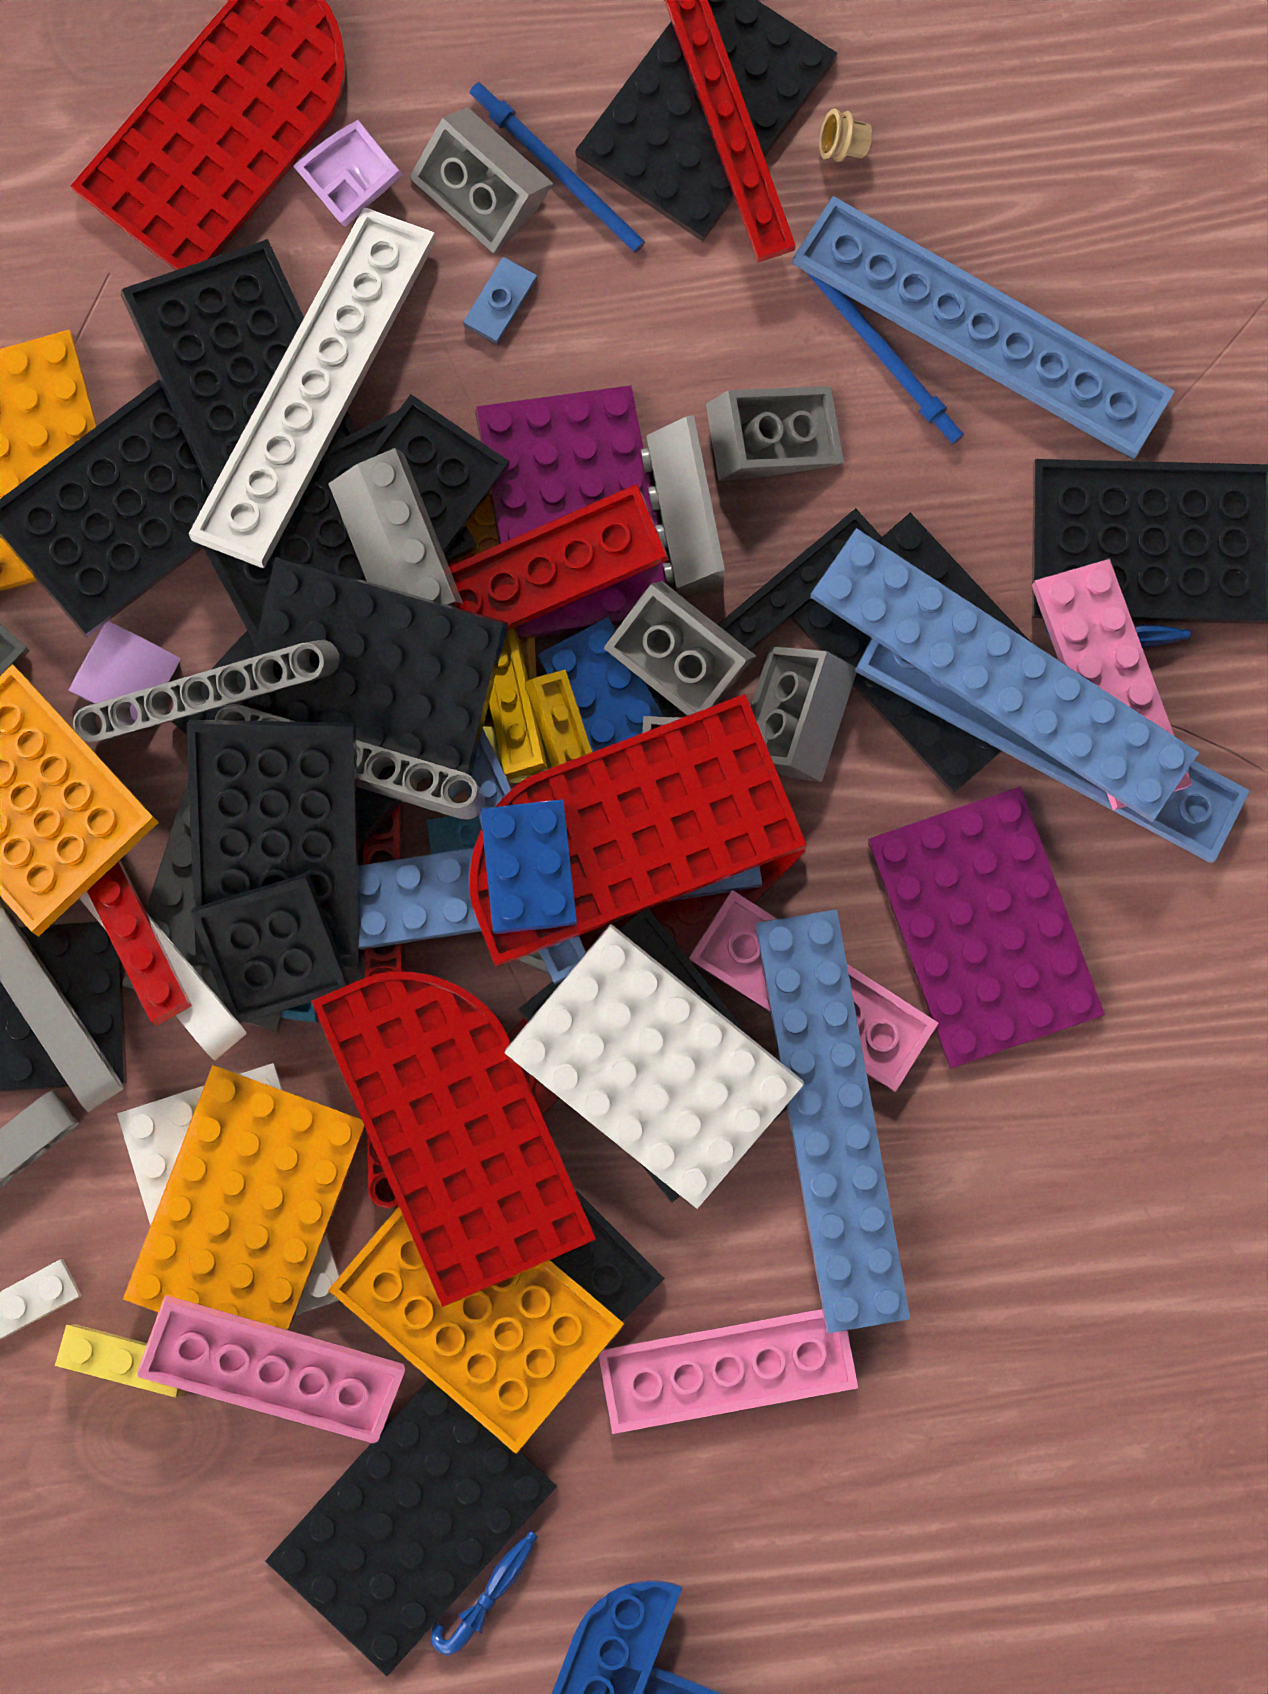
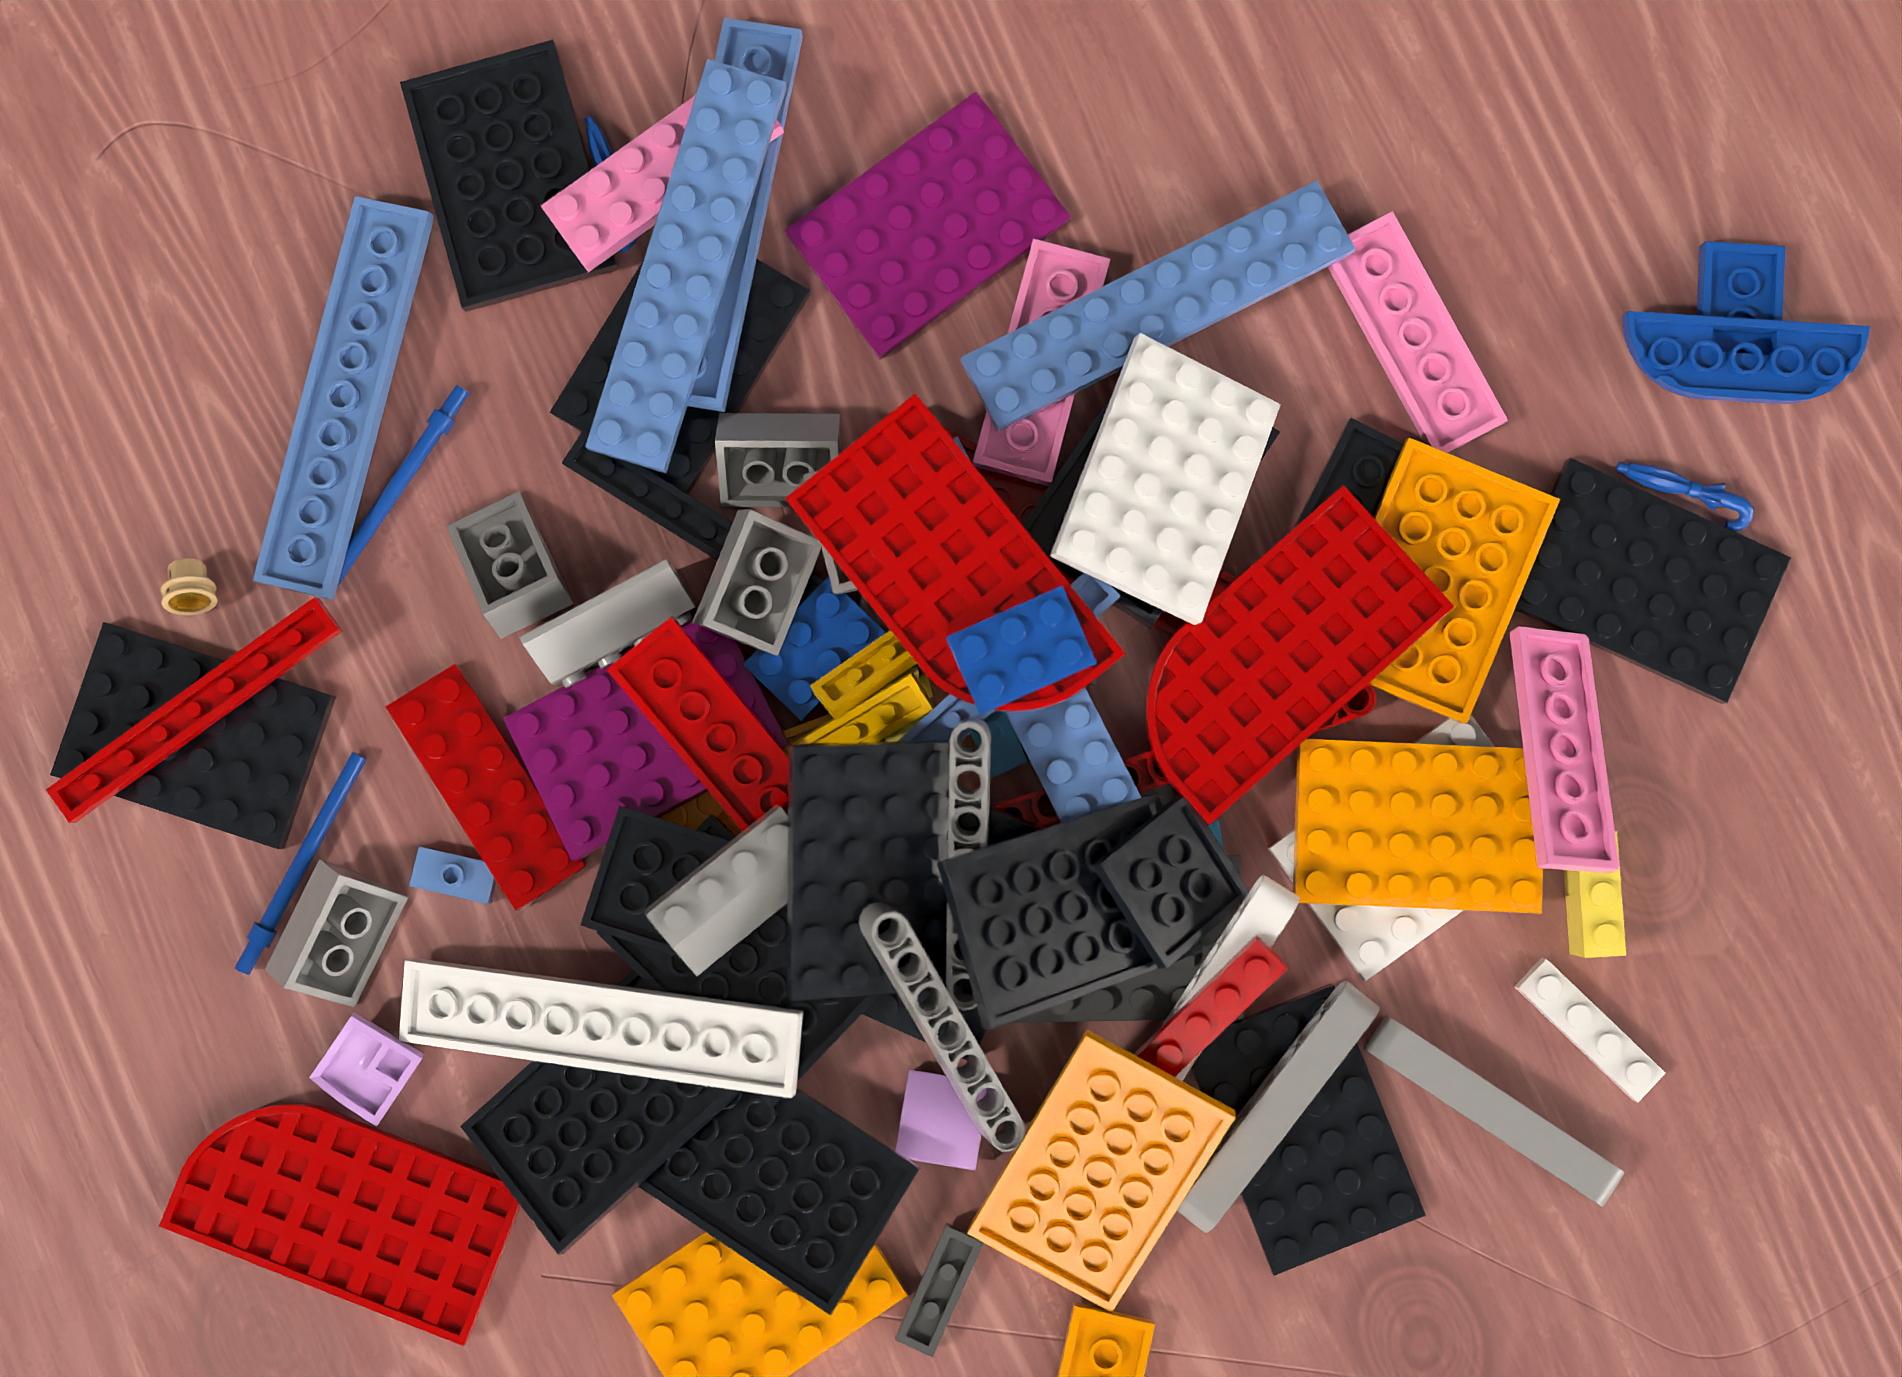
camera: 110 degrees left, 5 degrees up
none -> red plate [385,664,587,911]

